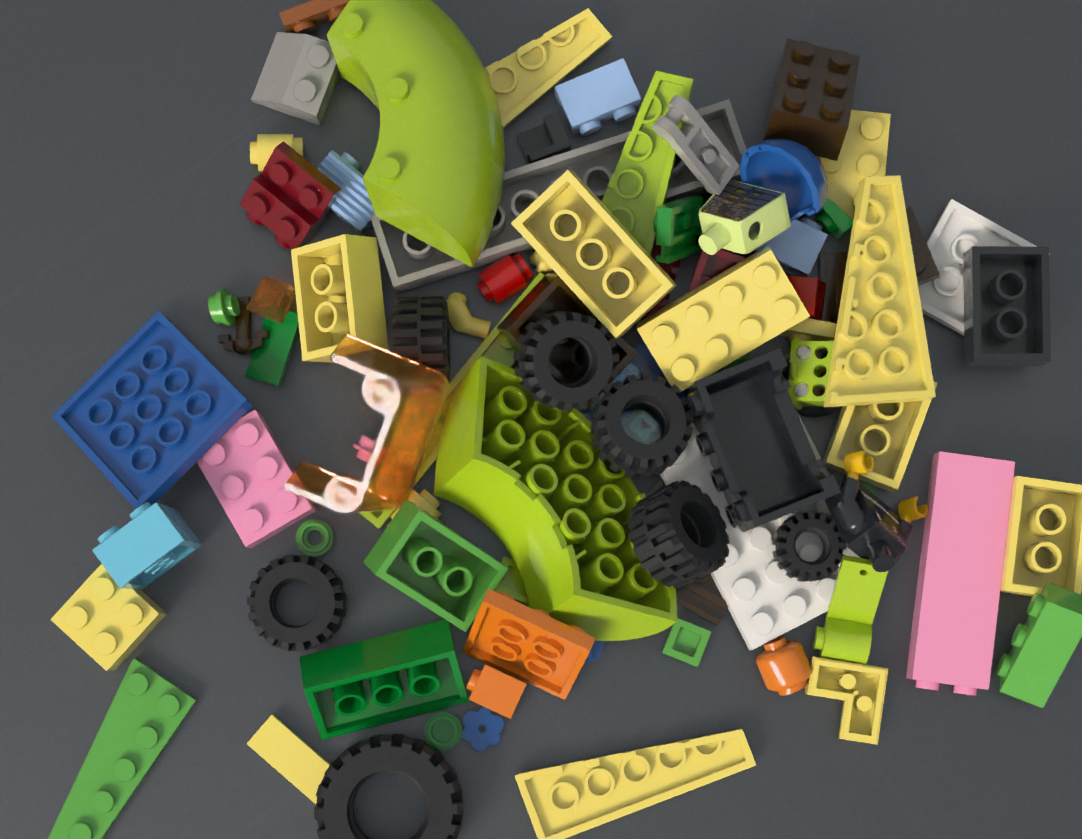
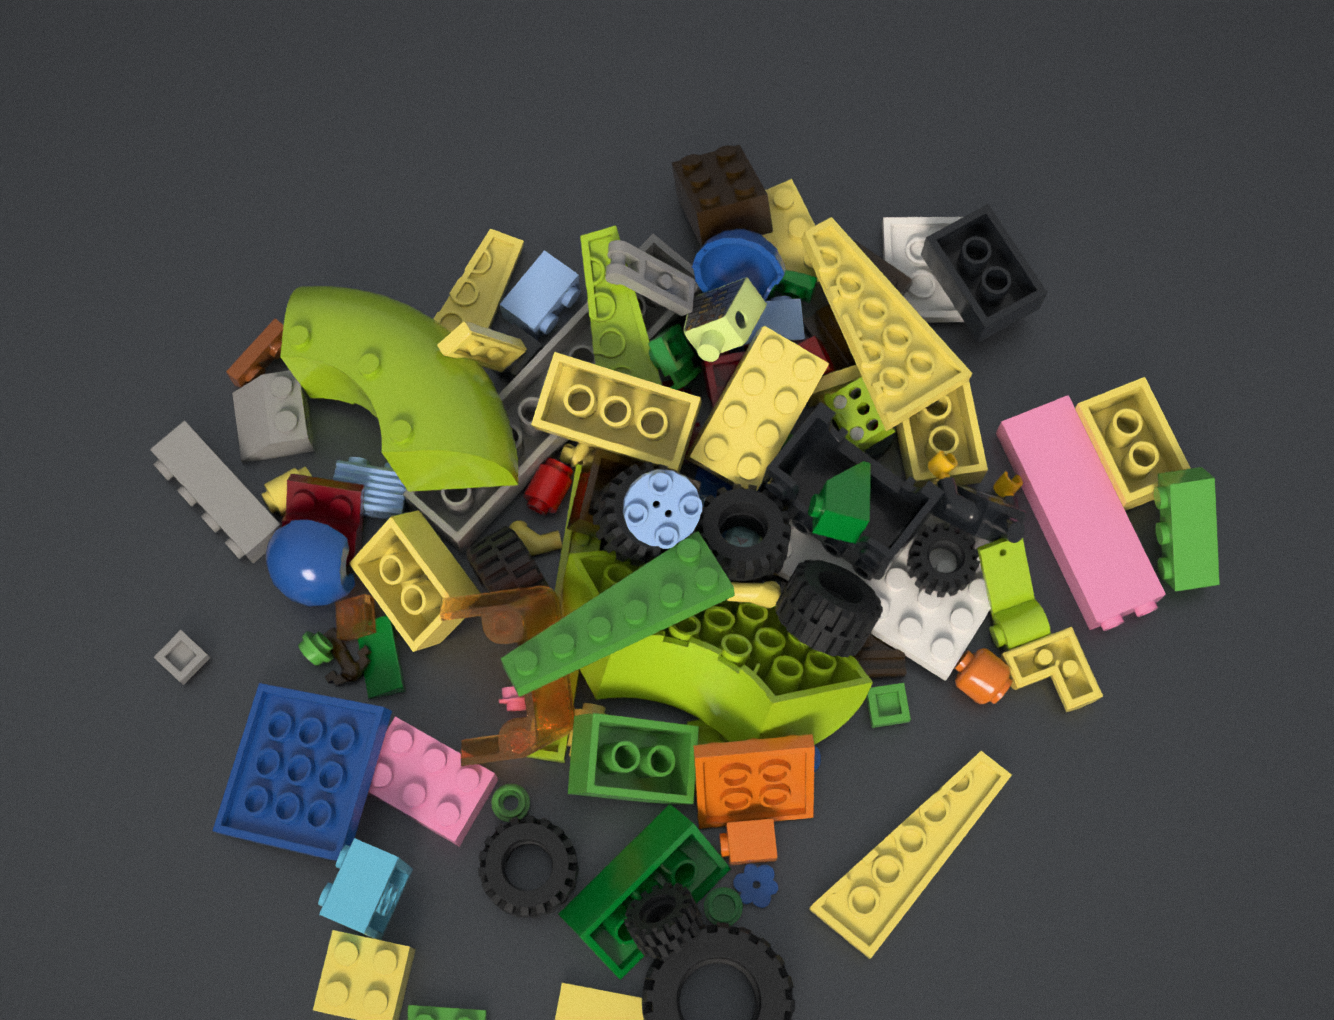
camera: 30 degrees left, 10 degrees down
none -> light grey brick [150,420,282,563]
none -> light grey plate [154,630,211,685]
none -> blue cylinder [266,520,355,606]
none -> light yellow tile [437,321,527,372]
none -> bright green wing [501,531,735,697]
none -> light blue plate [623,469,703,549]
none -> black tyre [624,882,703,958]
none -> light yellow arm [727,581,781,608]
none -> green slope [808,461,871,544]

